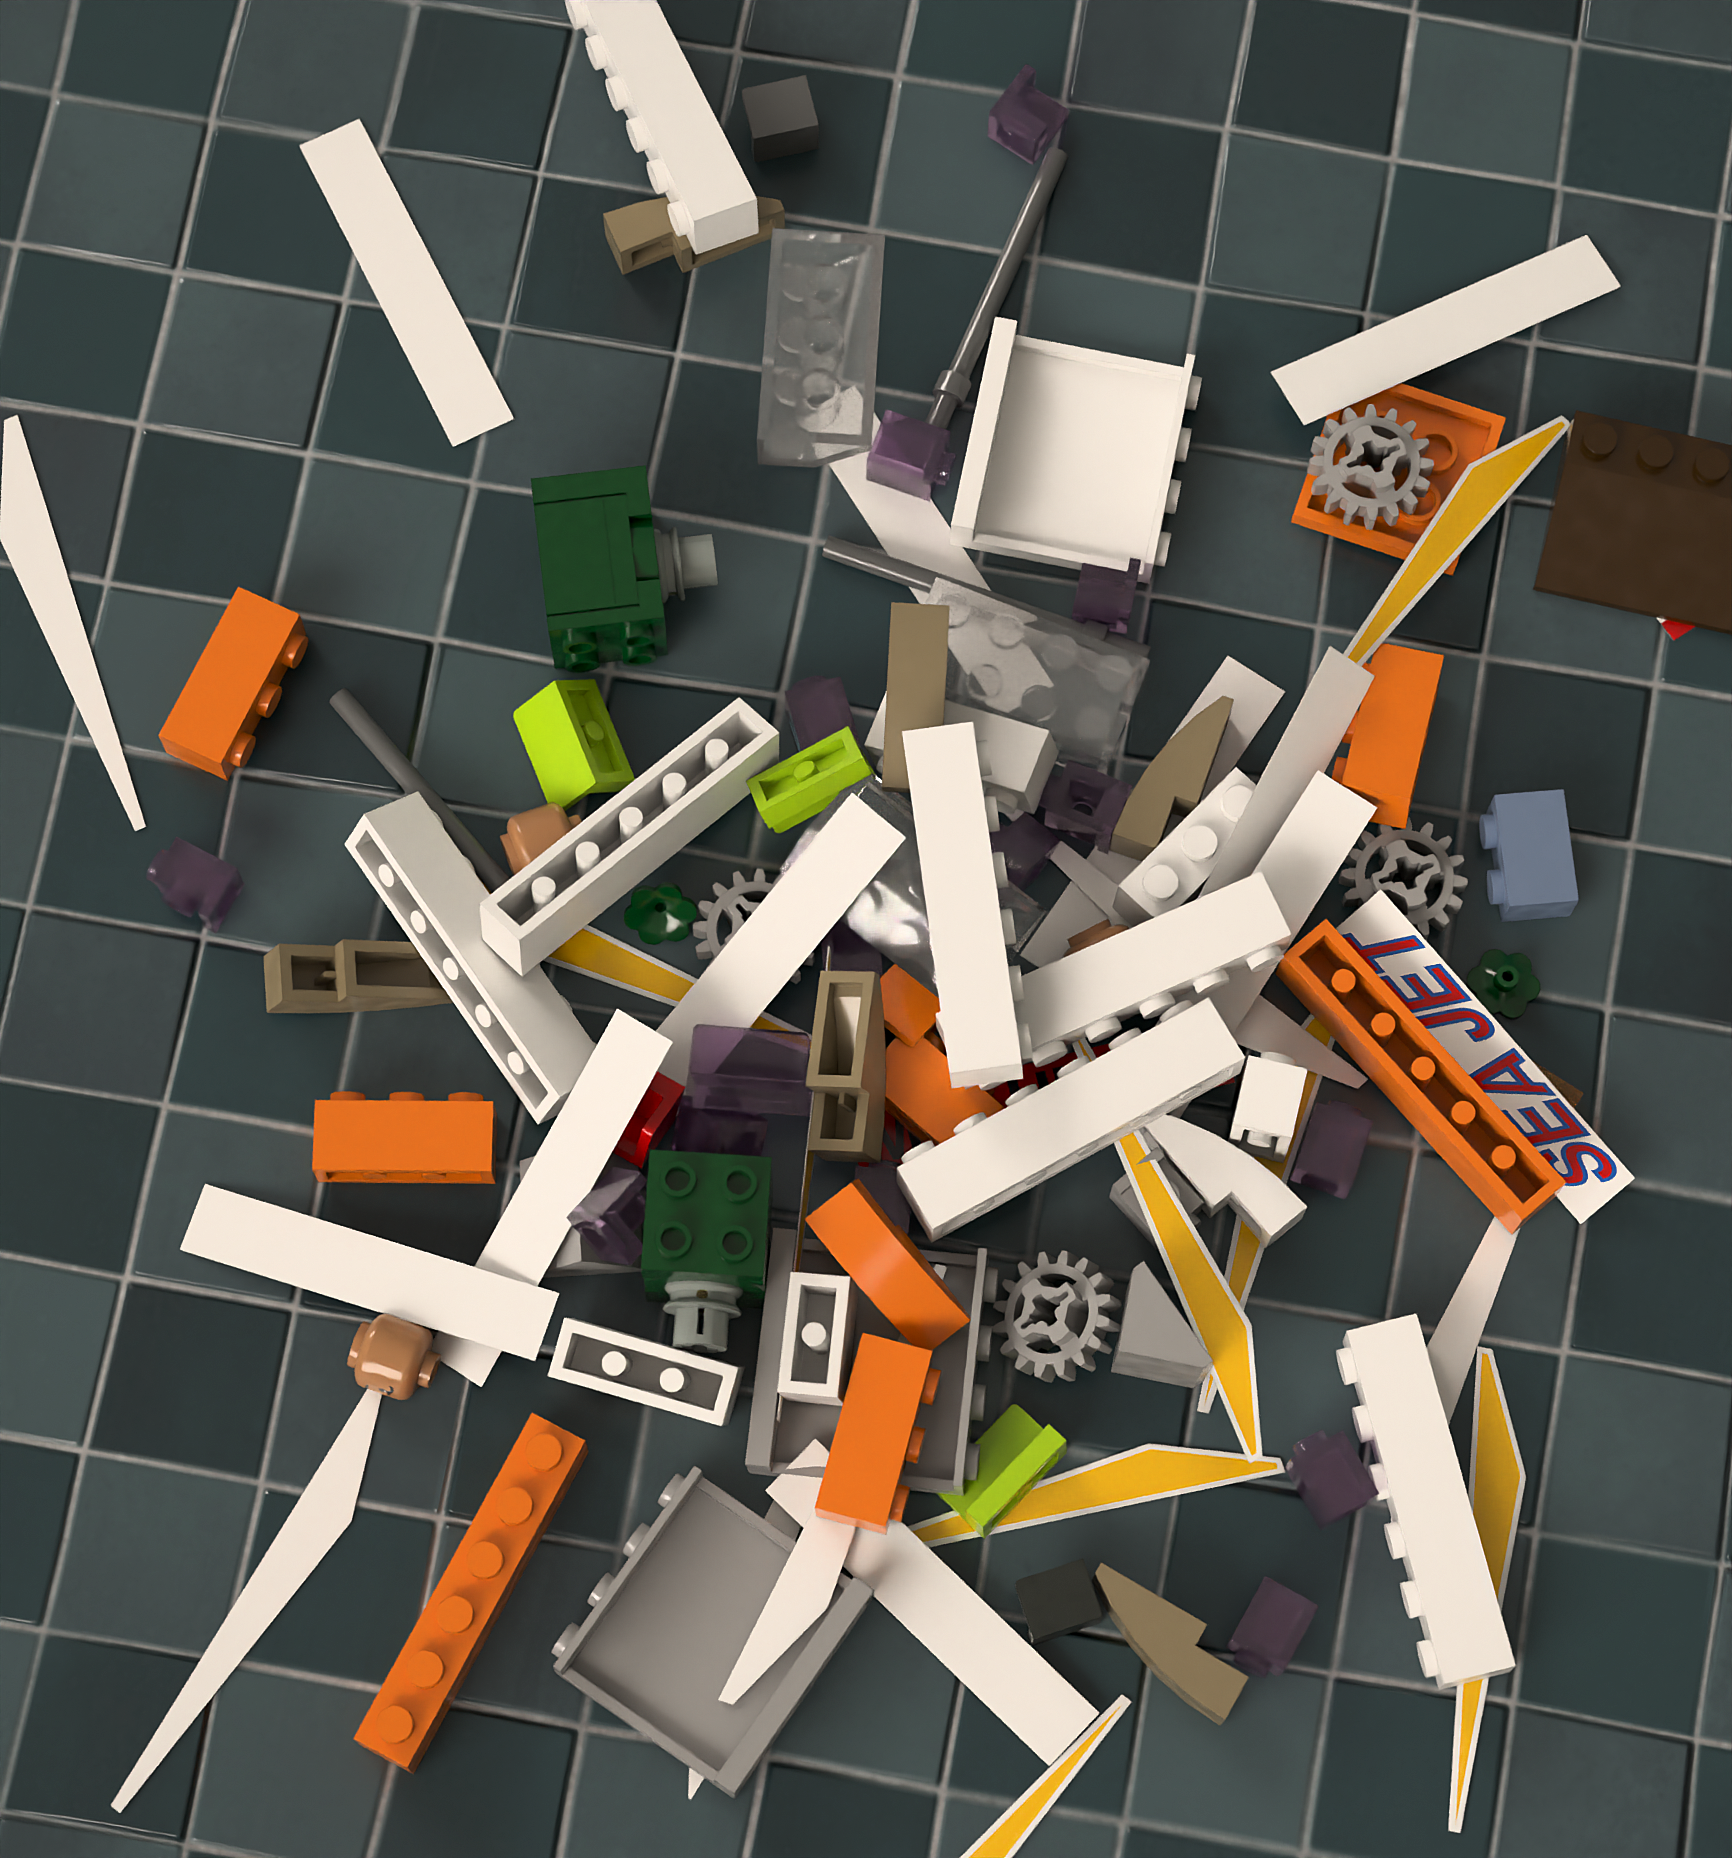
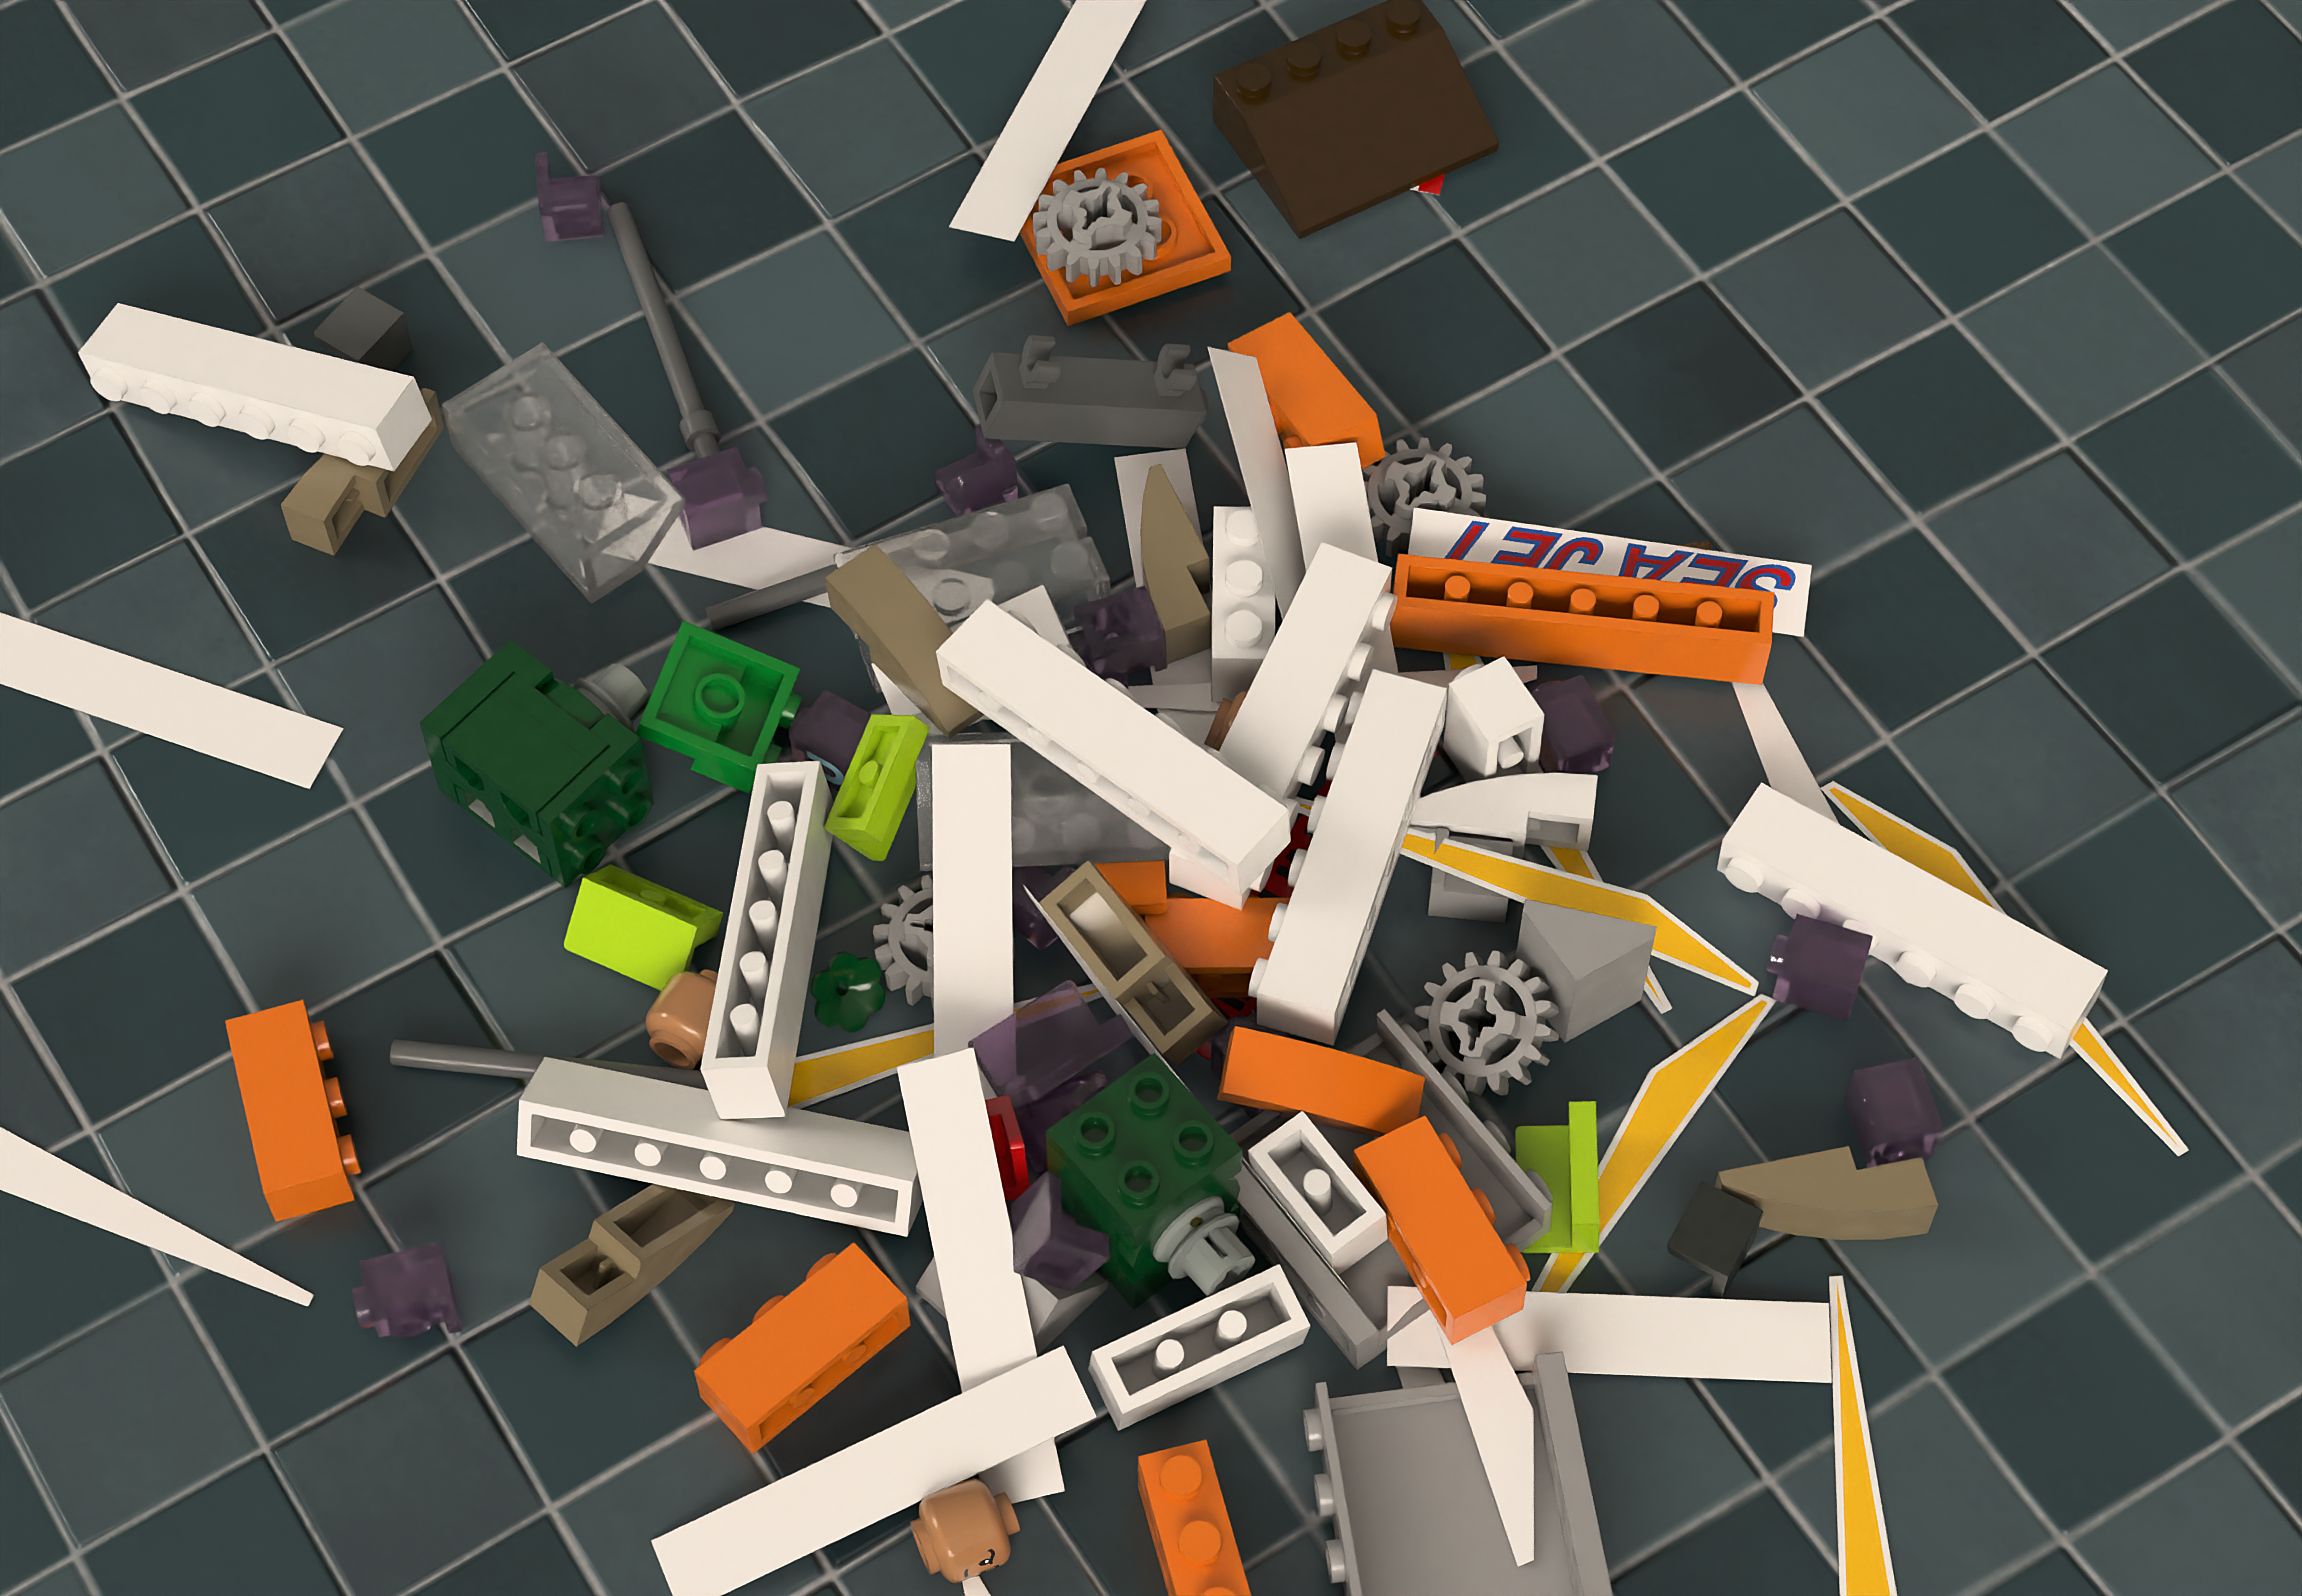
camera: 40 degrees left, 15 degrees down
white panel [949,317,1202,584] -> none
yellow sticker [1343,415,1570,667] -> none
dark green plant [1466,949,1540,1020] -> none
sand blue brick [1479,789,1579,922] -> none
none -> green plate [636,620,803,794]
none -> dark grey brick [972,335,1208,449]

